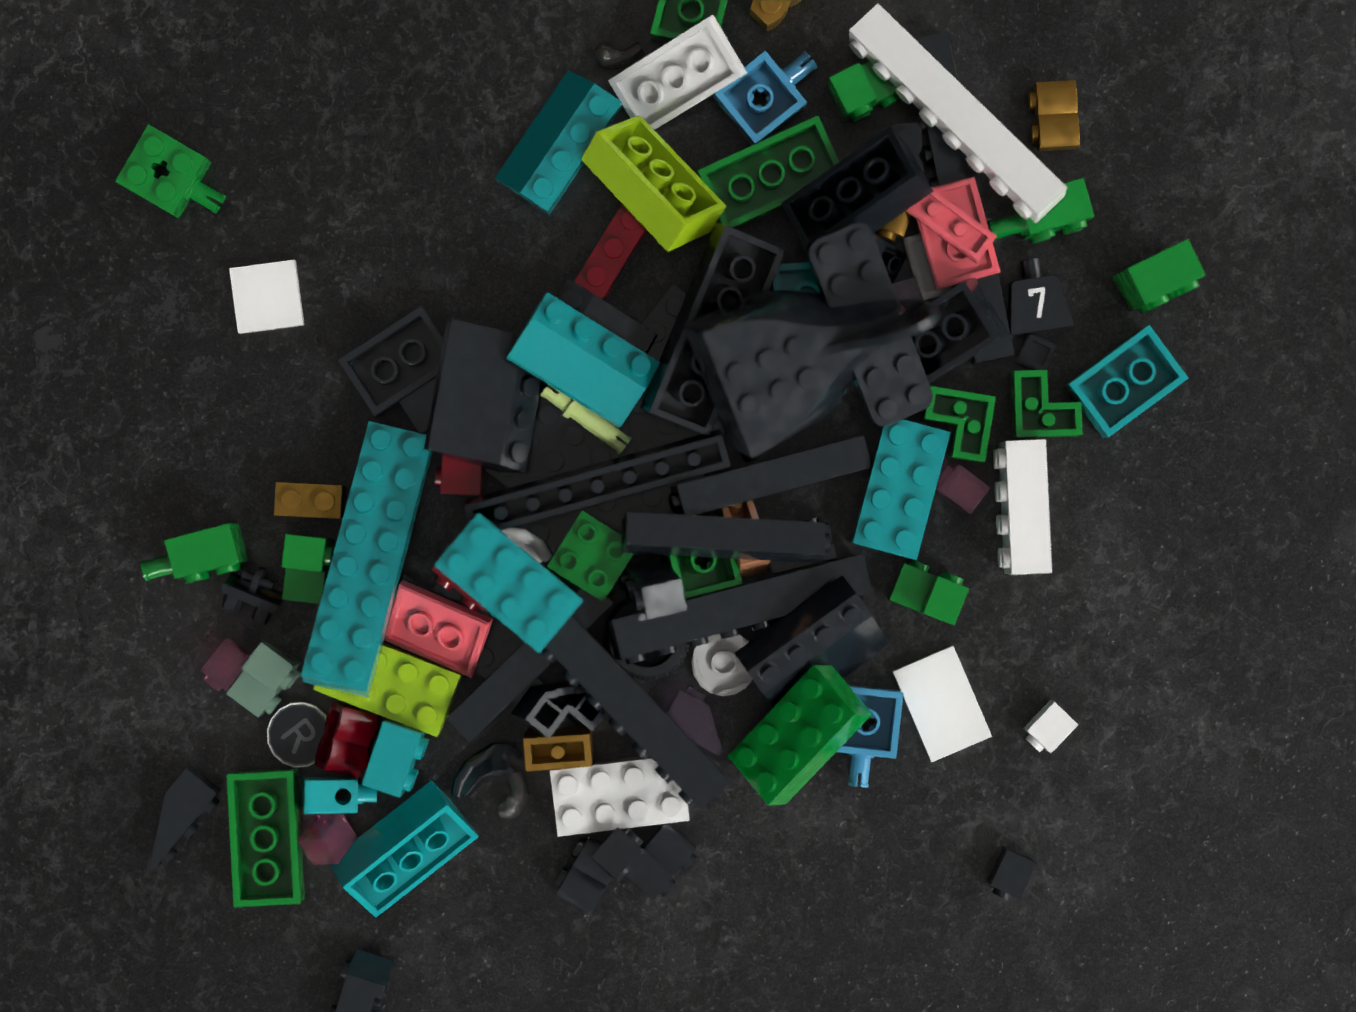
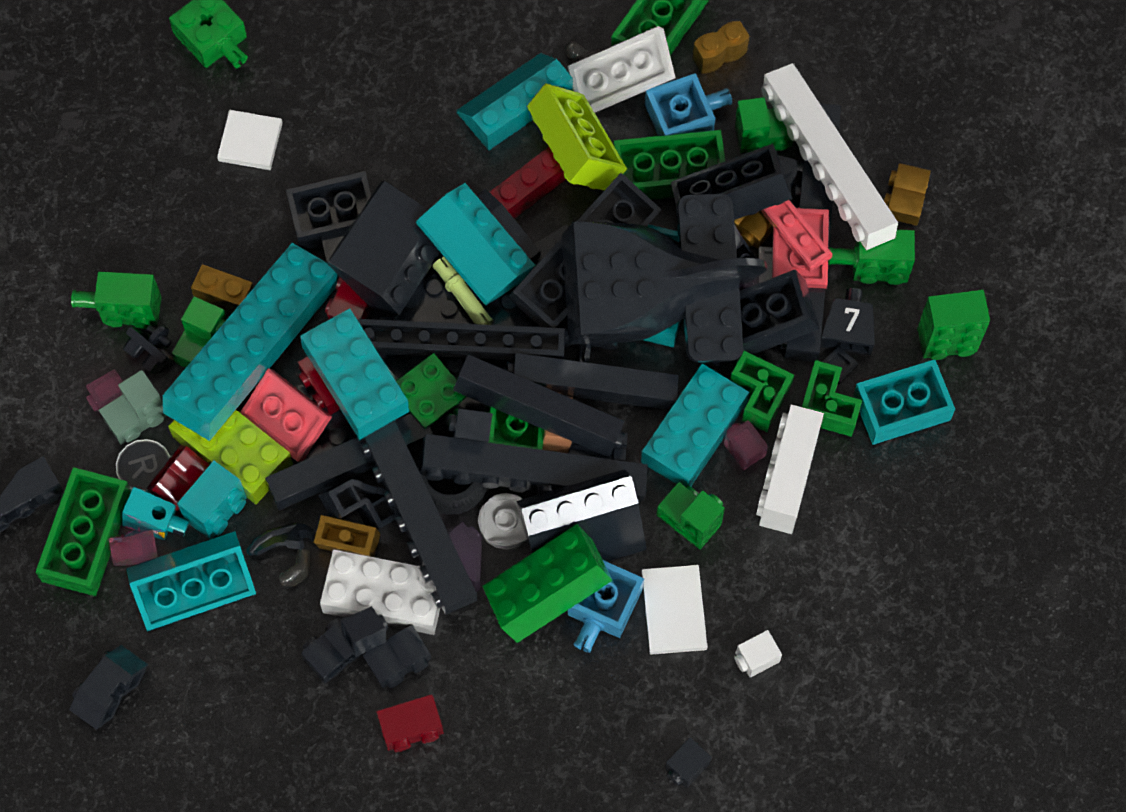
camera: 15 degrees right, 20 degrees down
none -> dark red brick [376,694,444,752]

